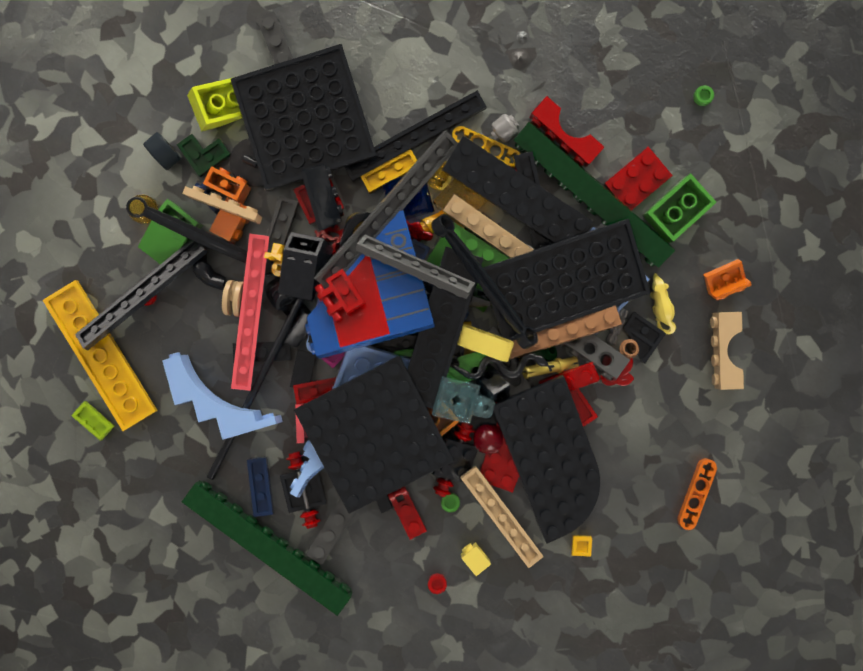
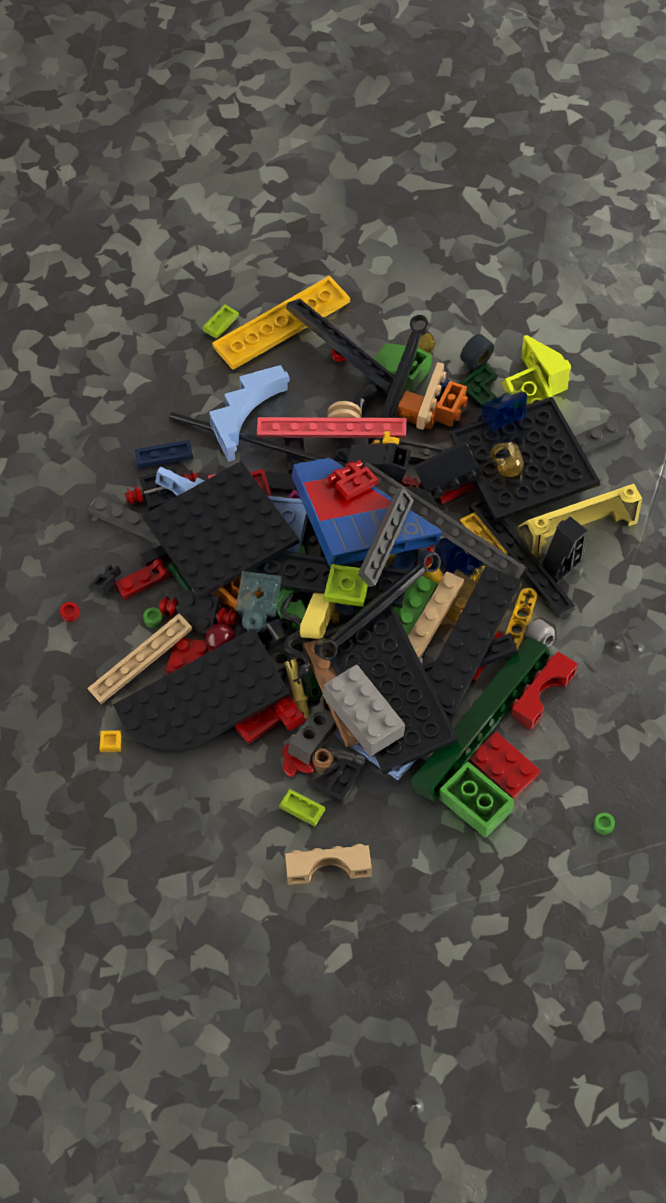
camera: 90 degrees right, 30 degrees down
dark green brick [181,480,353,616] -> none
light yellow brick [461,542,491,576] -> none
light yellow animal [650,273,676,334] -> none
orange beam [677,458,717,530] -> none
orange bracket [703,259,751,300] -> none
none -> black plate [88,565,122,594]
none -> lime plate [279,789,325,826]
none -> light grey brick [323,665,405,756]
none -> lime plate [324,564,368,607]
none -> clear blue slope [482,390,527,431]
none -> clear yellow helmet [490,443,524,477]
none -> light yellow windscreen [517,484,642,559]
none -> neon yellow slope [521,335,571,396]
none -> black wedge [542,516,588,583]

